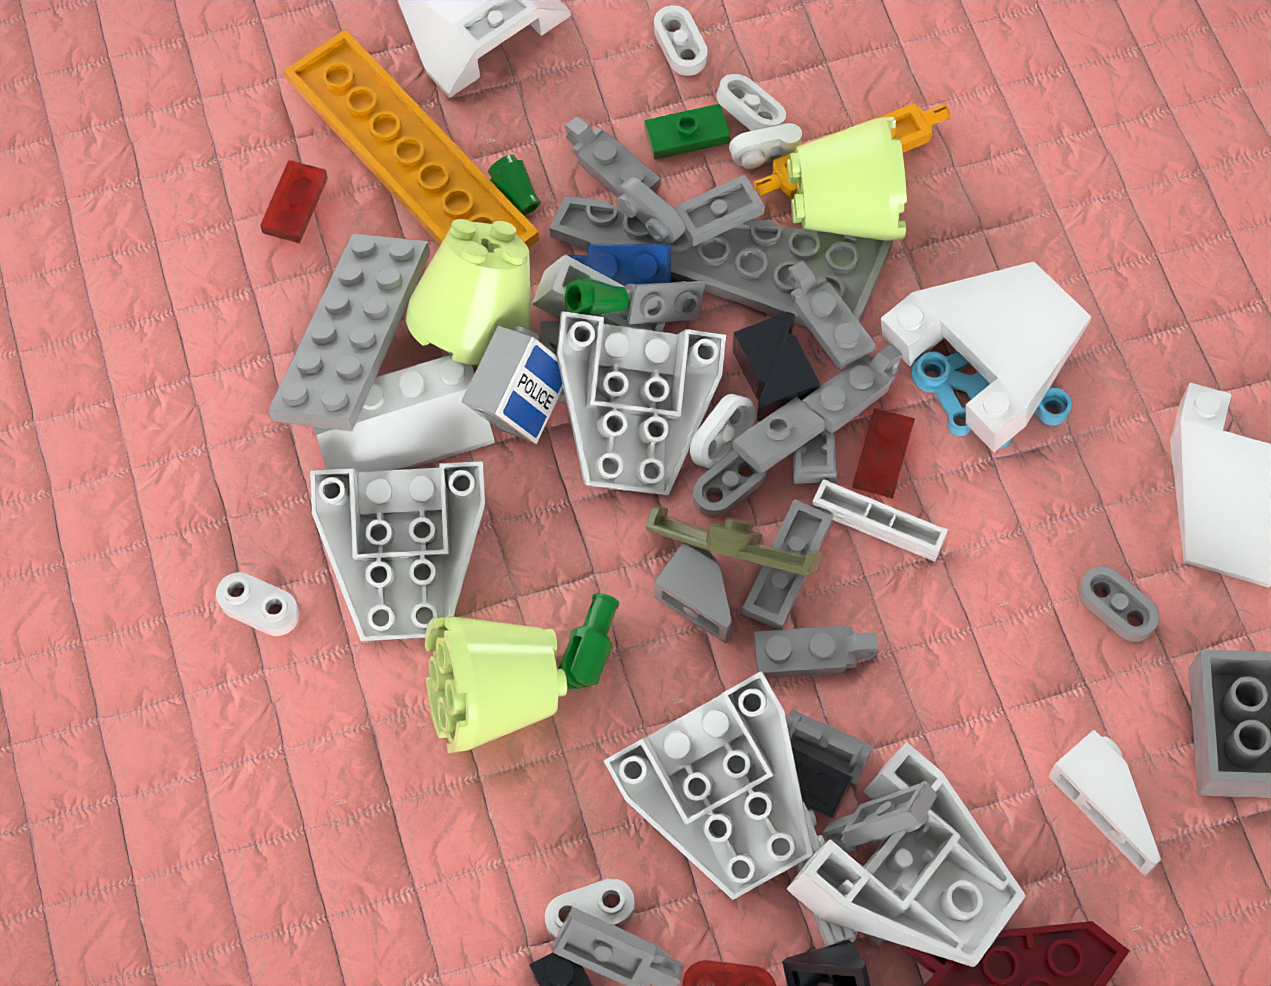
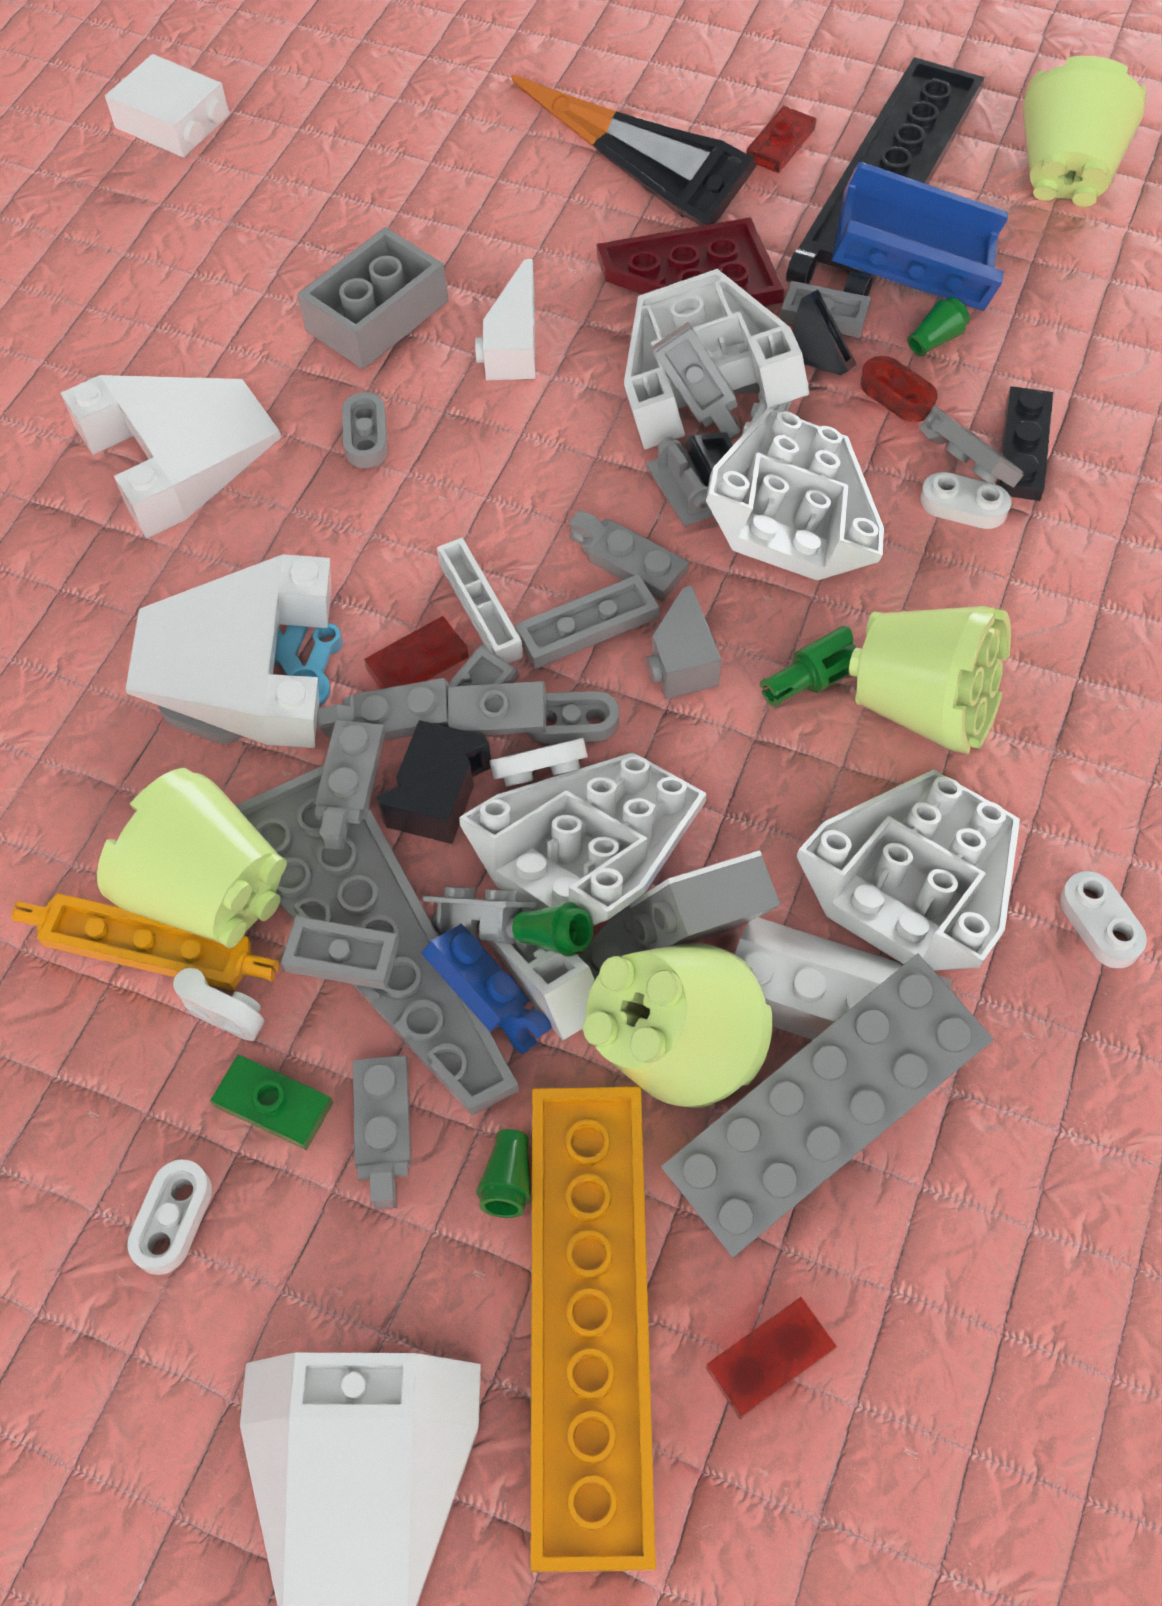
camera: 140 degrees left, 5 degrees down
light grey plate [617,177,686,243] -> none
olive plate [646,506,823,576] -> none
white plate [716,74,786,131] -> none

